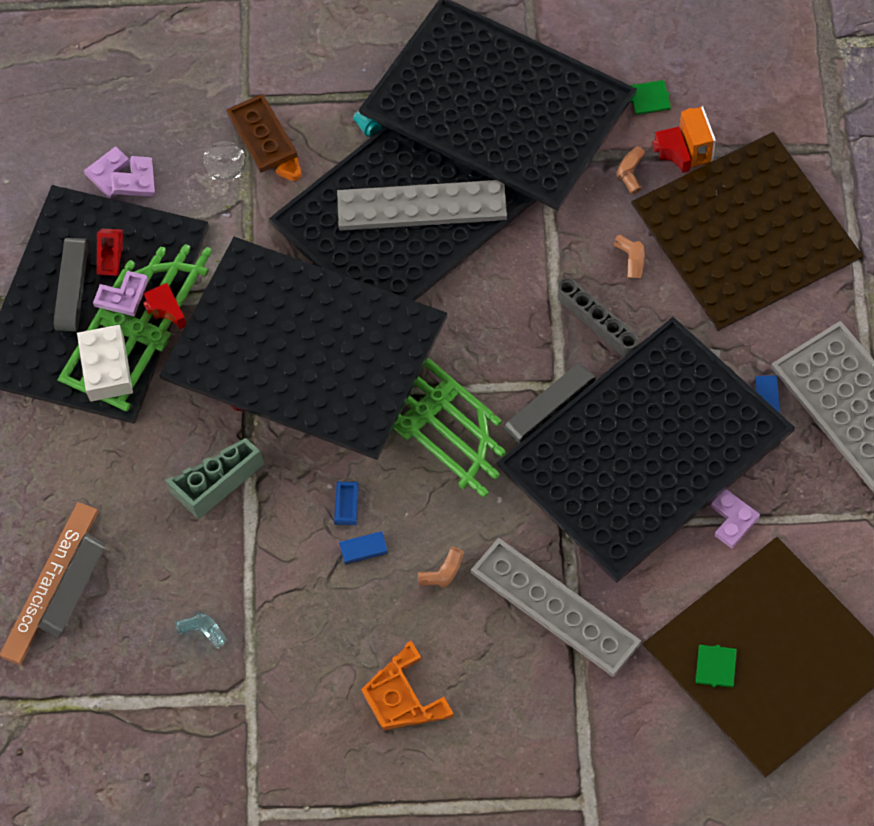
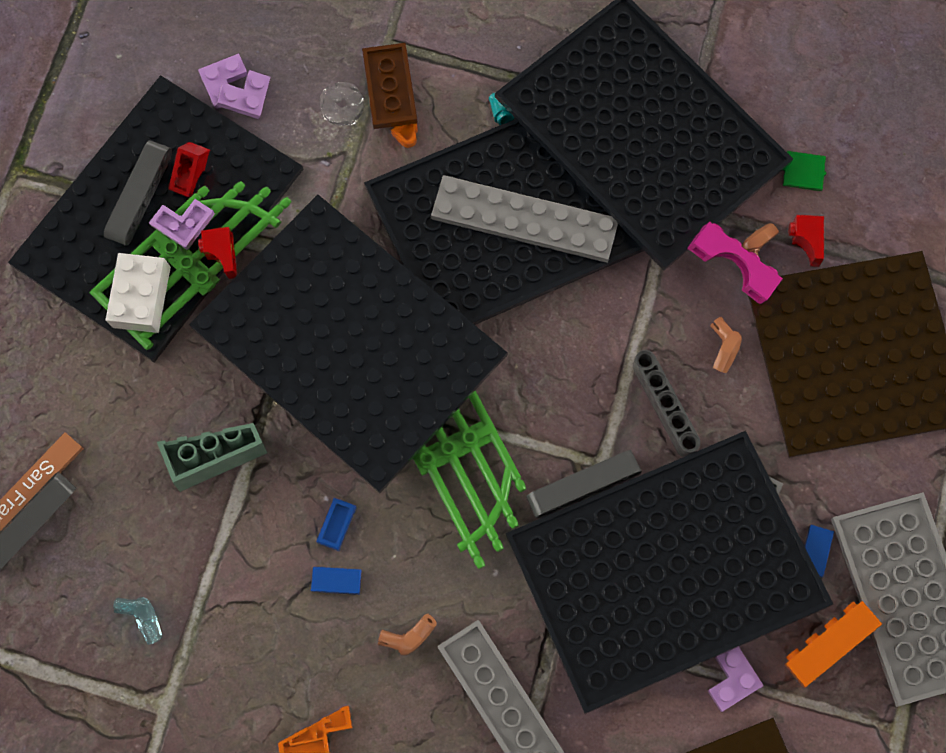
camera: 15 degrees right, 10 degrees up
orange piece [680,106,716,168] -> none
none -> dark pink arch [688,222,783,304]
none -> orange brick [785,601,882,688]

